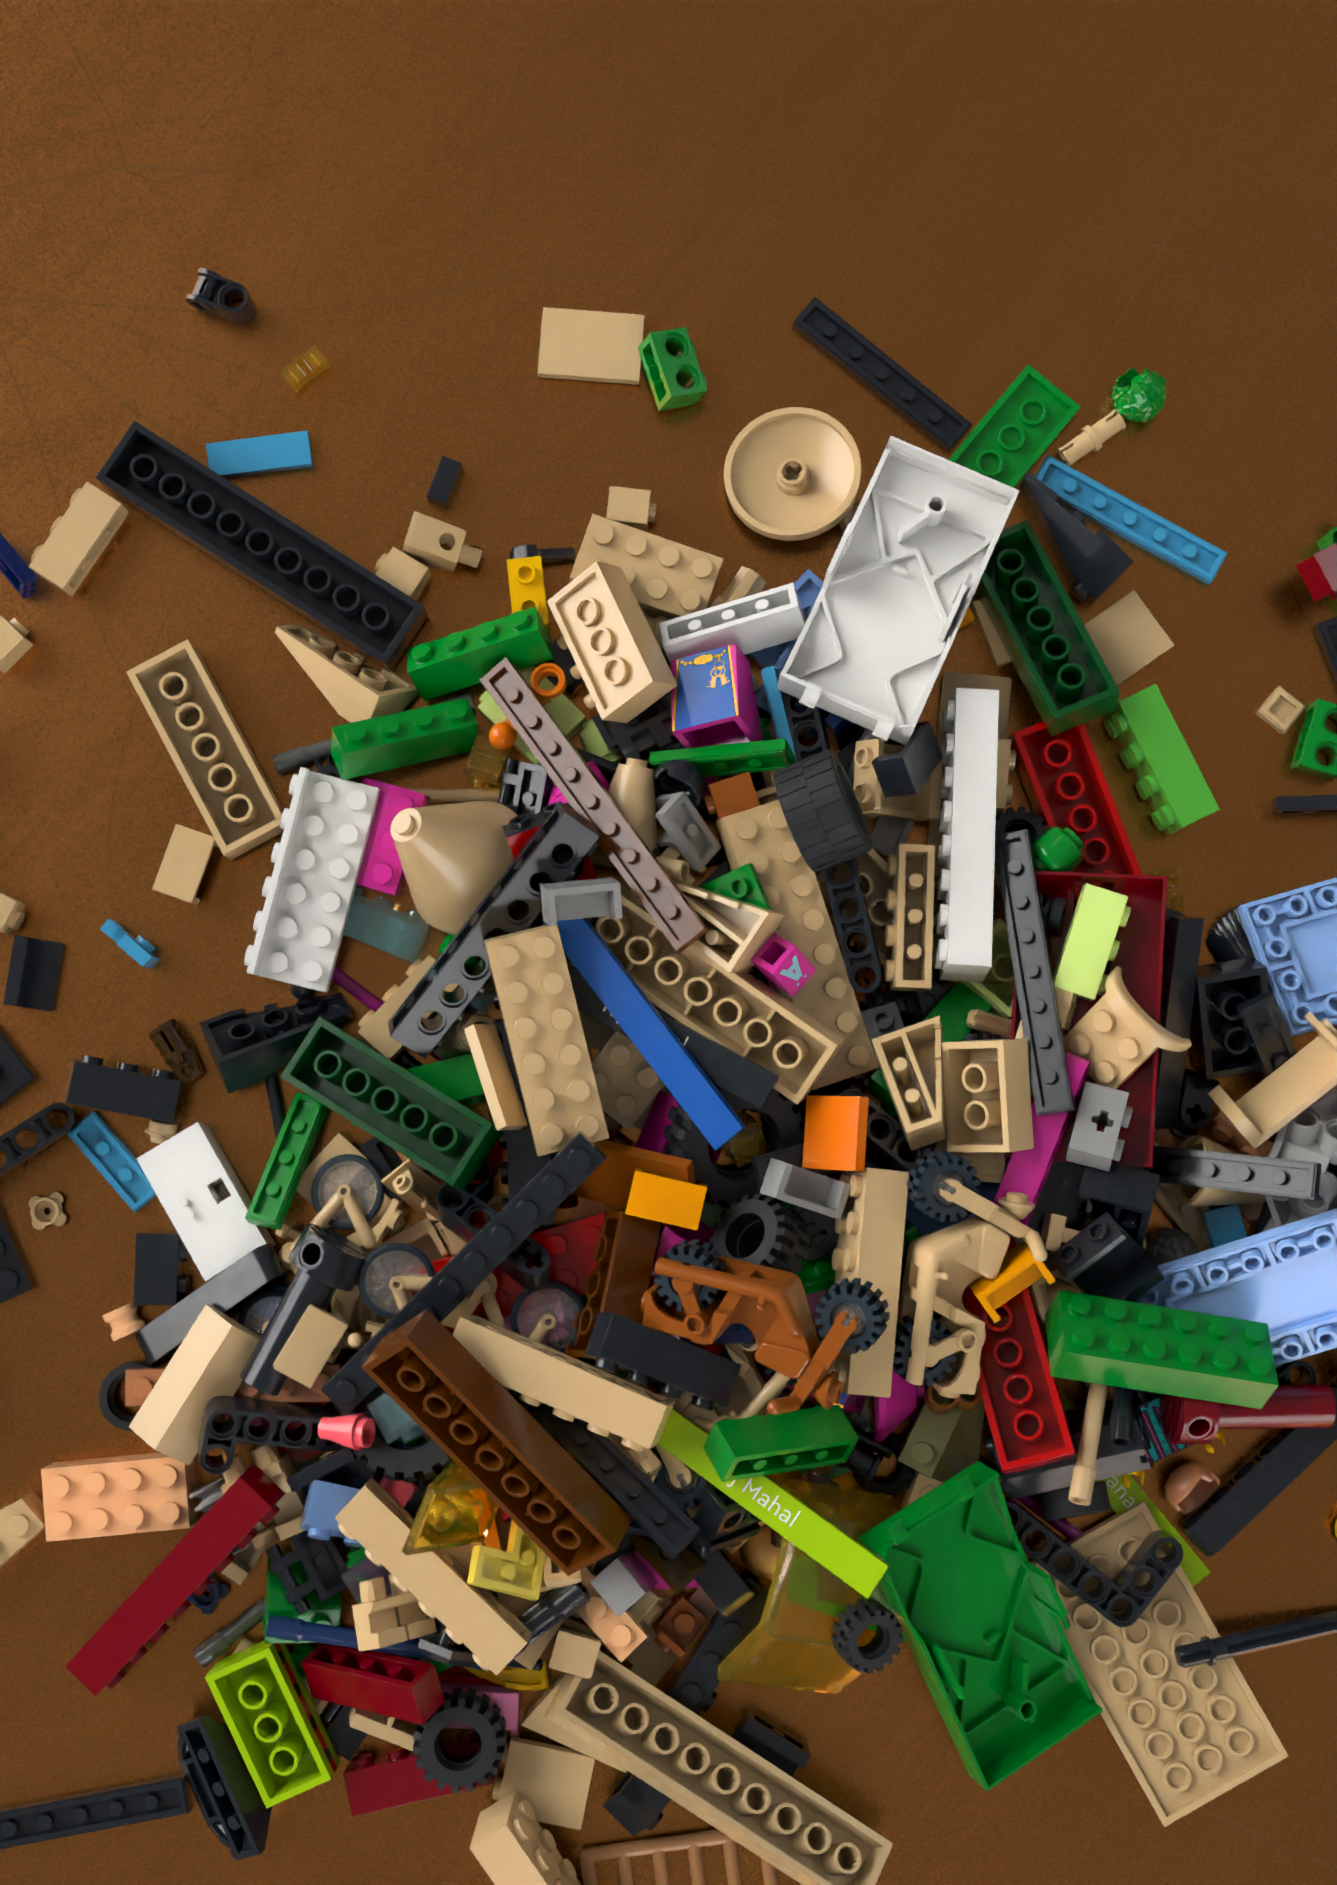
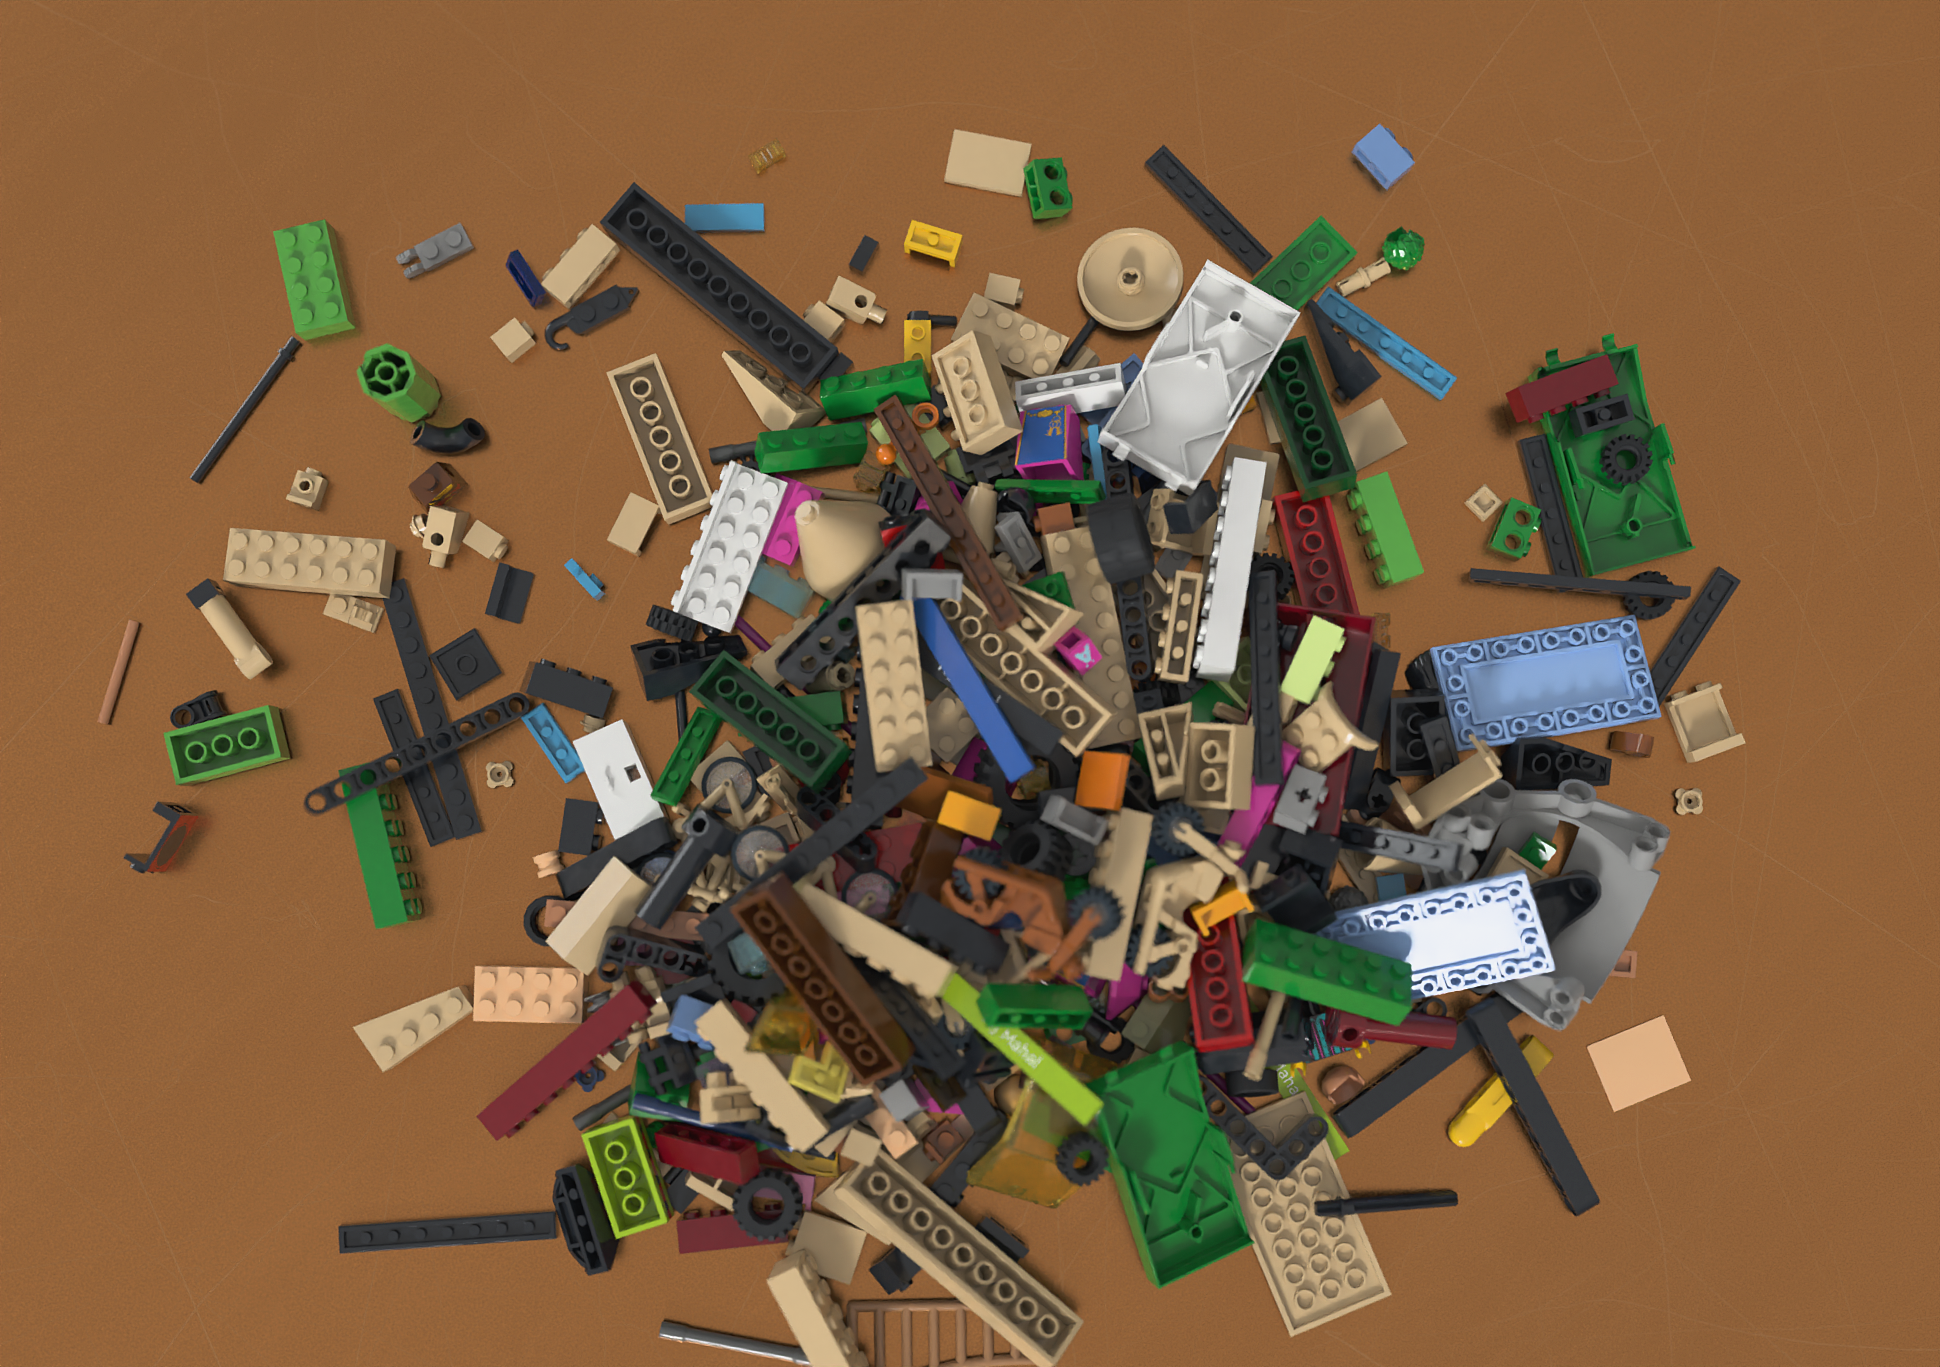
camera: 10 degrees right, 0 degrees up
dark brown hinge [148,1018,204,1084] -> none
black piece [185,268,256,325] -> none
tan panel [273,1304,348,1388] -> none
coral cone [318,1413,376,1451] -> none
tan tile [464,1024,528,1131] -> none
green head [1032,826,1084,872] -> none
none -> black plate [544,284,639,350]
none -> black tyre [645,604,698,641]
none -> black piece [819,352,854,382]
none -> yellow panel [904,220,963,267]
none -> black bar [1059,315,1099,367]
none -> medium blue brick [1352,124,1415,190]

